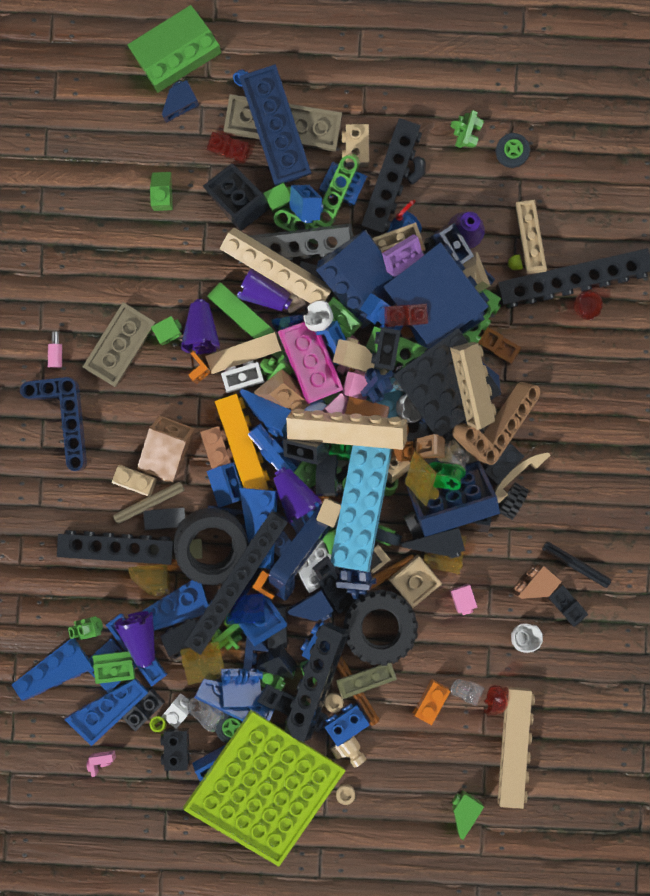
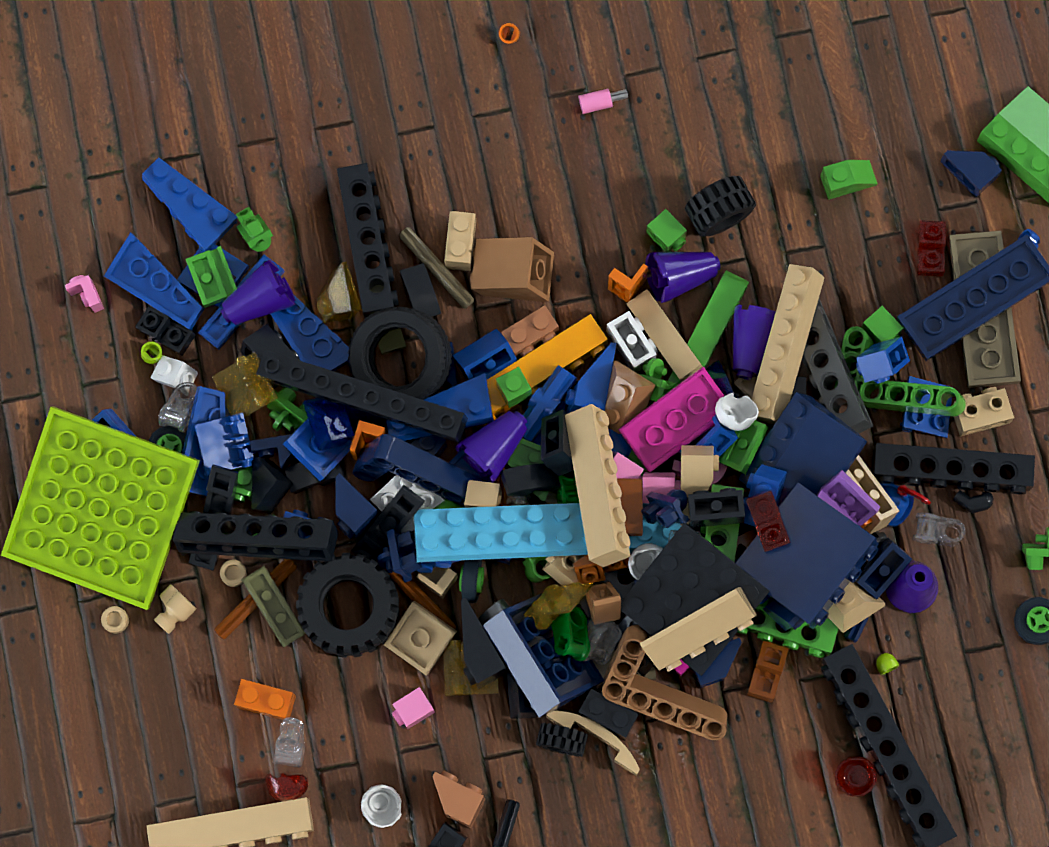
camera: 75 degrees right, 10 degrees down
dark blue beam [20,377,87,471] -> none
dark tan plate [83,302,156,387] -> none
black brick [160,728,190,771] -> none
black slope [203,163,270,231] -> none
blue brick [324,703,370,747] -> none
bright green slope [452,790,484,840] -> none
tan tile [516,200,547,274] -> none
none -> bright green brick [496,367,532,408]
none -> black tyre [685,176,756,237]
none -> clear piece [912,513,965,547]

